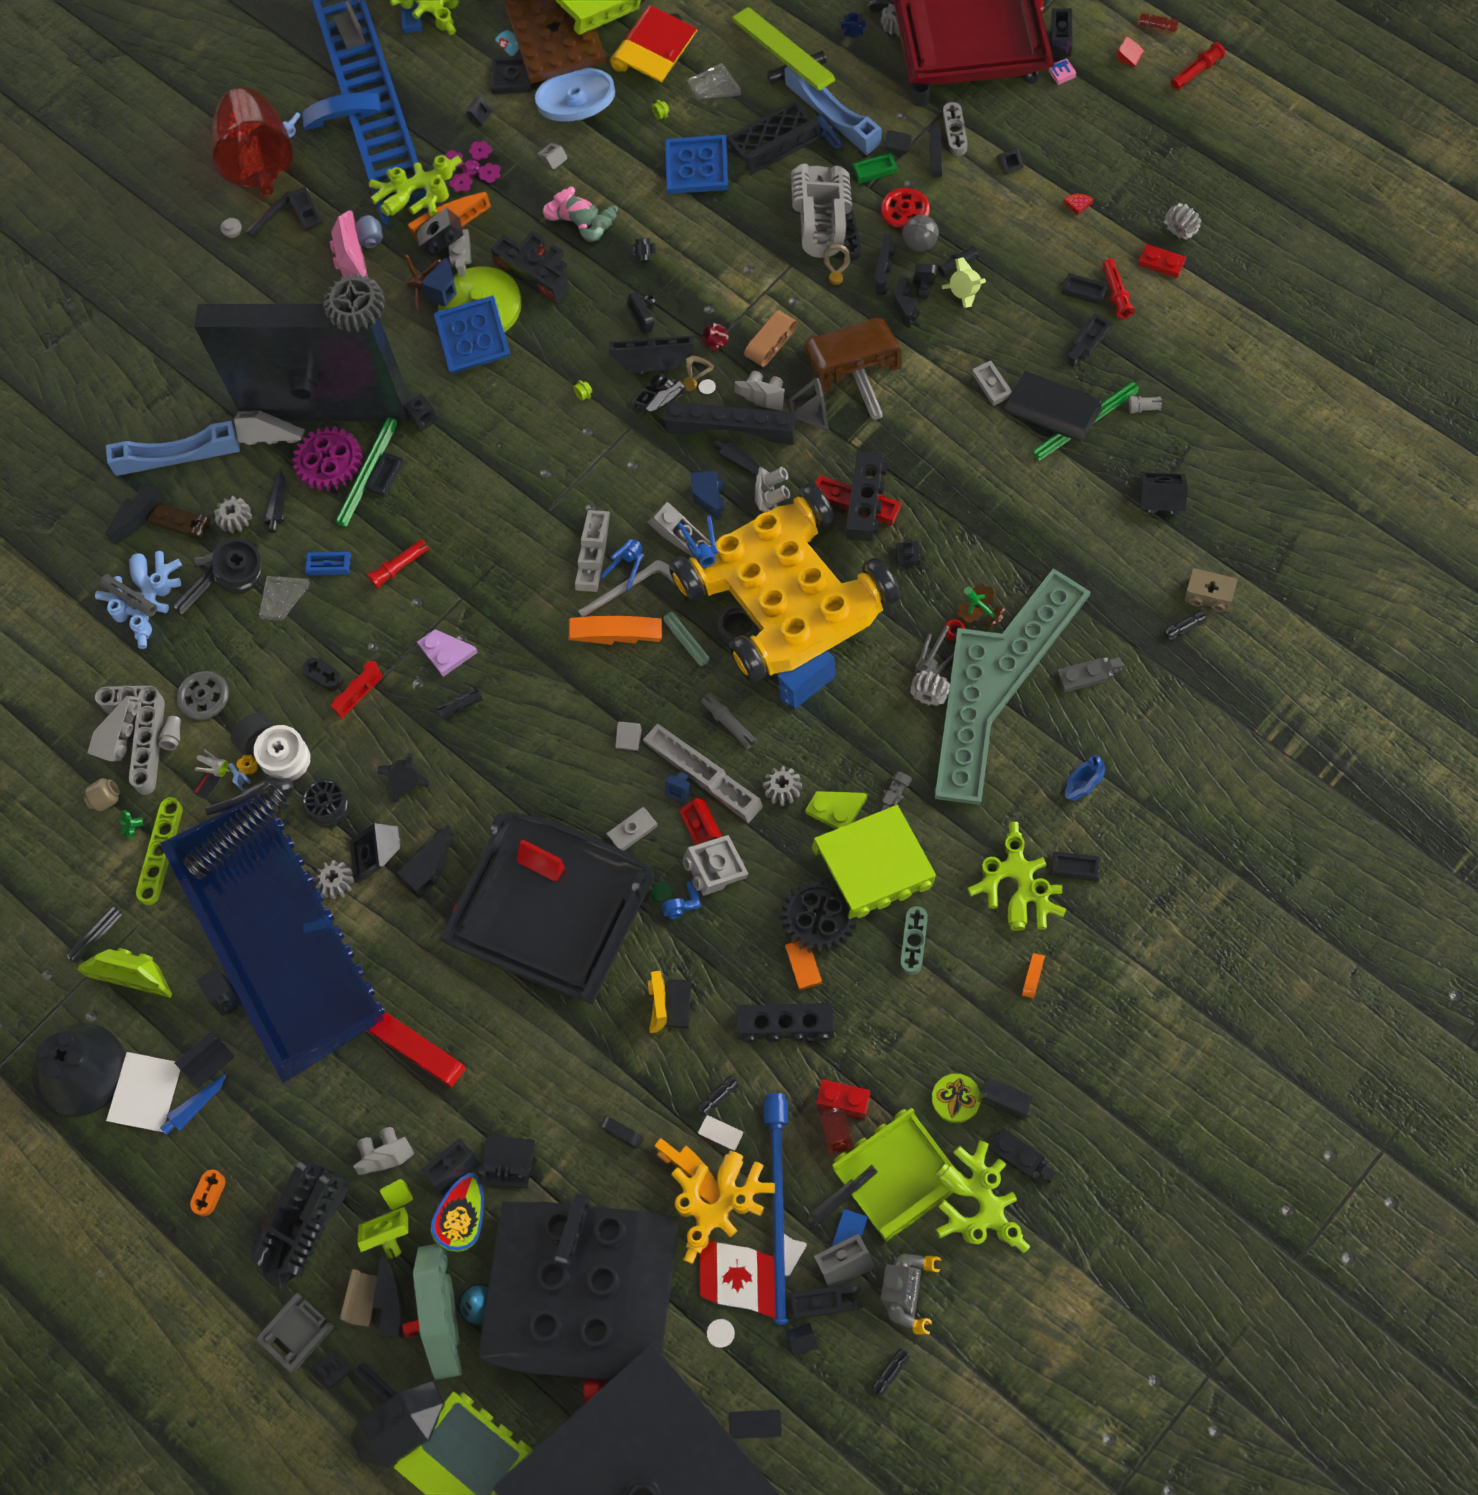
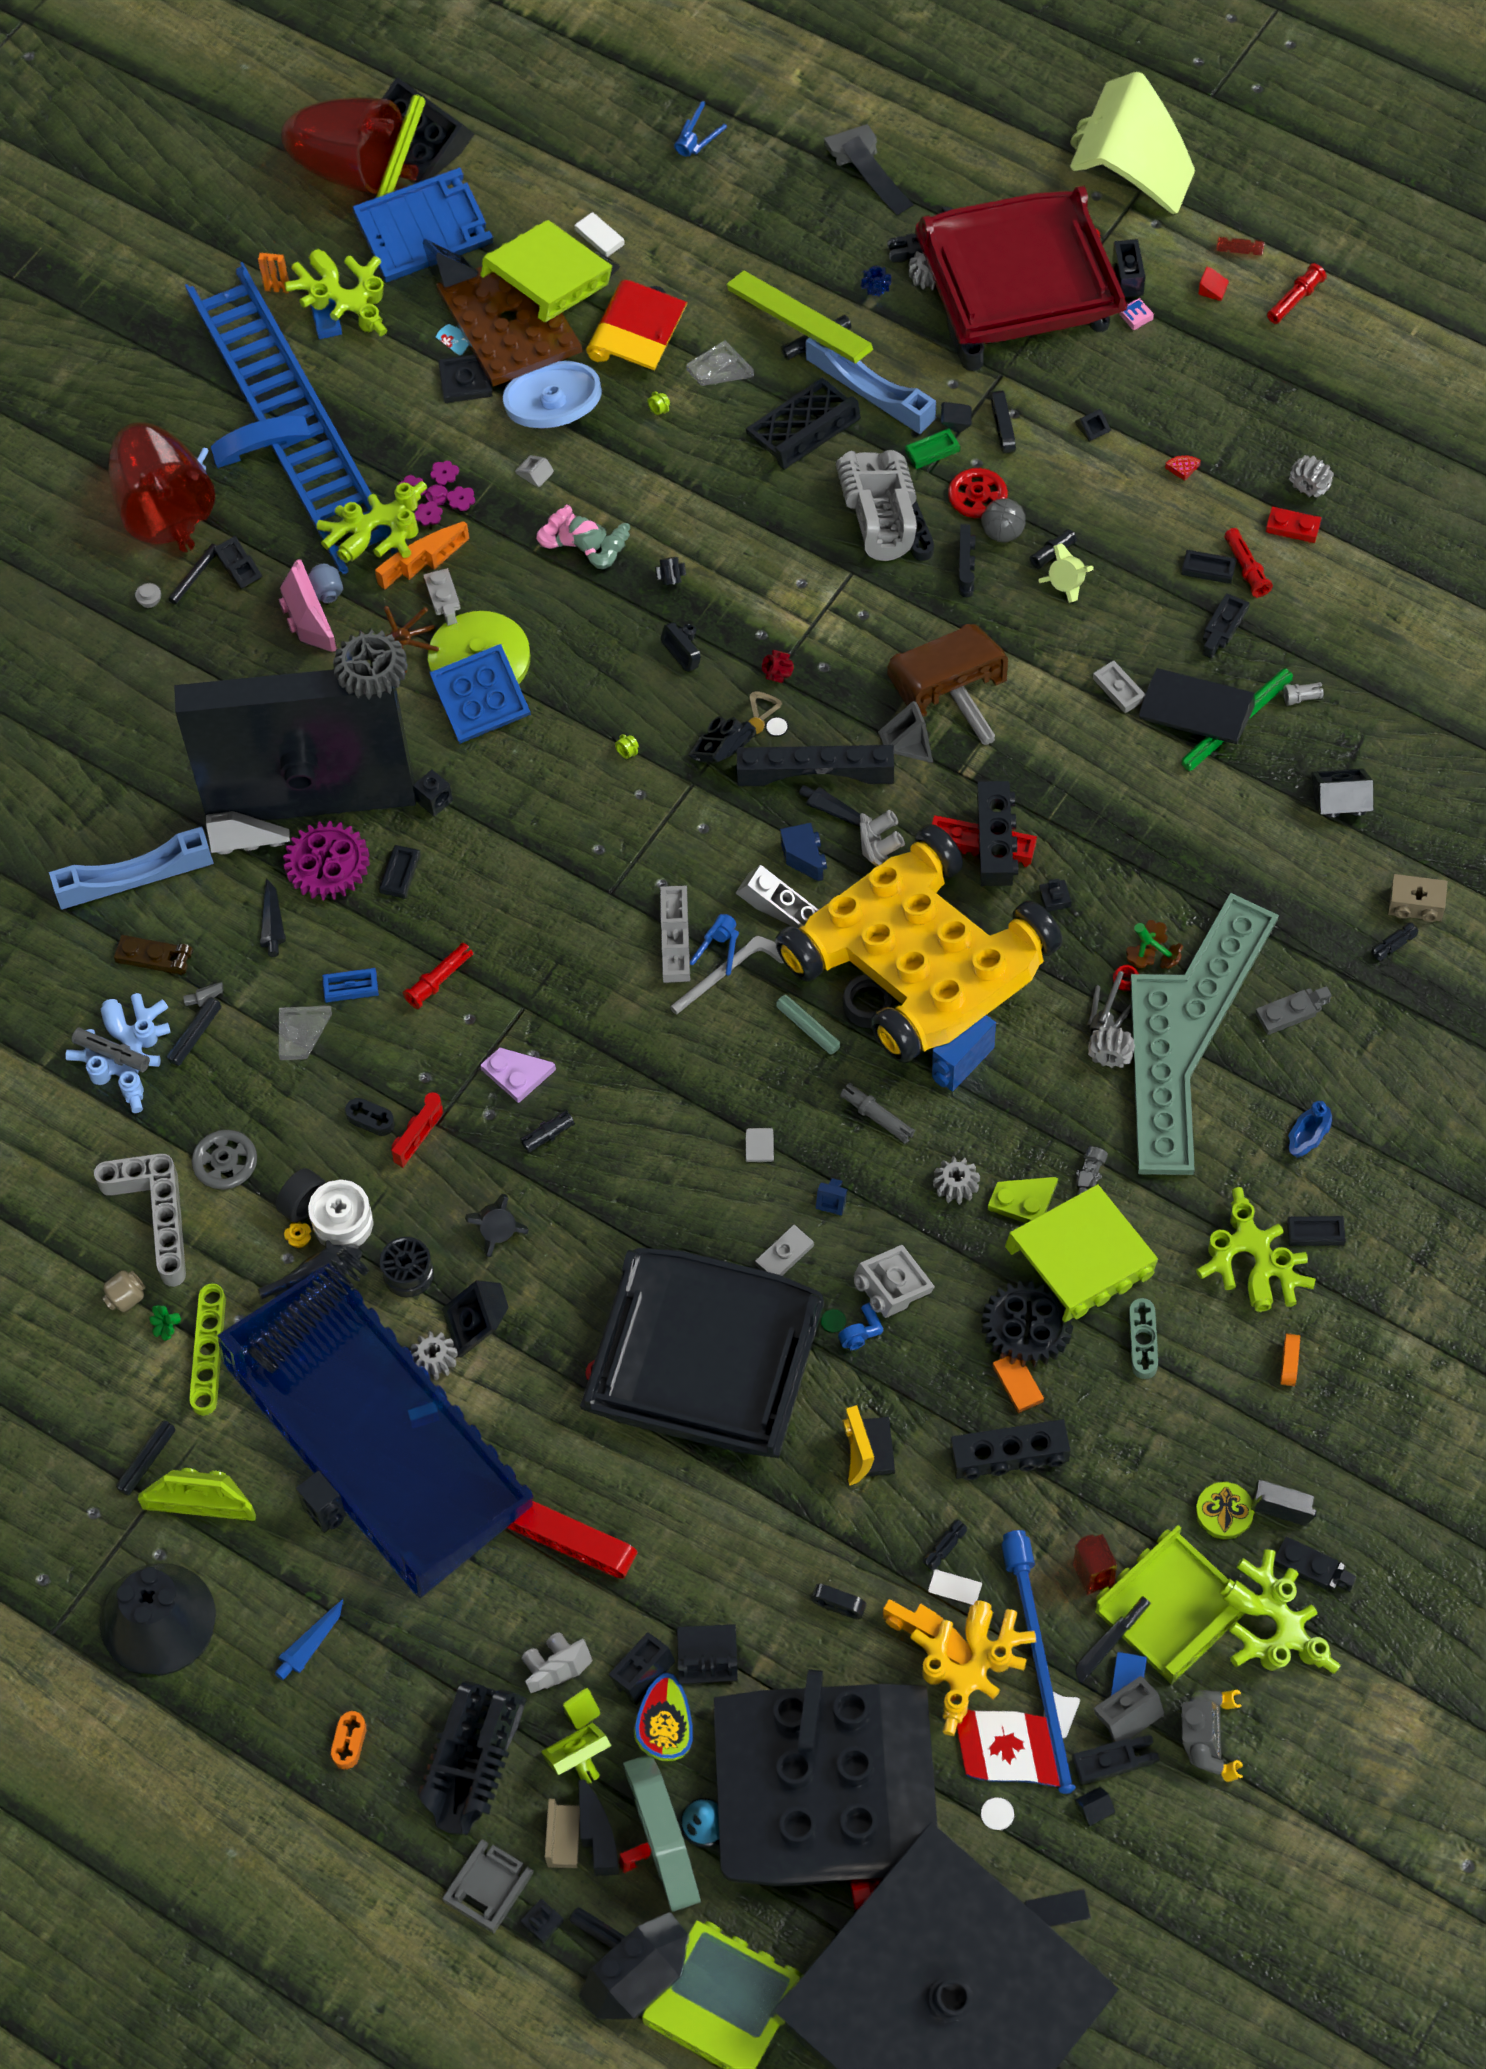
camera: 15 degrees left, 5 degrees down
light grey slope [87,696,140,761] -> none
black slope [105,483,165,544] -> none
white sticker [106,1052,180,1132] -> none
light grey cone [158,716,181,750] -> none
black panel [175,1031,234,1088] -> none
black sticker [192,766,221,799] -> none
flat silver piece [195,750,230,777] -> none
black wheel [212,538,261,594] -> none
light grey gear [214,496,252,534] -> none
light blue hand [228,763,251,790] -> none
dark grey panel [333,1,366,50] -> none
green axle [335,417,397,527] -> none
black slope [397,825,454,898] -> none
black brick [416,208,463,257] -> none
dark blue slope [421,258,457,307] -> none
black tile [465,96,492,126] -> none
black piece [490,231,570,304] -> none
red slope [517,840,565,882] -> none
orange slope [569,616,662,645] -> none
black wedge [608,336,694,374] -> none
light grey slope [643,724,763,823] -> none
blue plate [665,135,729,194] -> none
blue plant [678,515,718,568] -> none
red slope [679,798,722,845] -> none
light grey connector [734,371,785,410] -> none
medium nougat beam [744,310,798,367] -> none
dark blue axle [815,115,843,150] -> none
red brick [817,1079,871,1120] -> none
dark tan piece [824,244,850,285] -> none
black axle [872,1348,910,1396] -> none
black slope [893,276,920,328] -> none
black piece [913,264,937,299] -> none
light grey beam [943,102,967,156] -> none

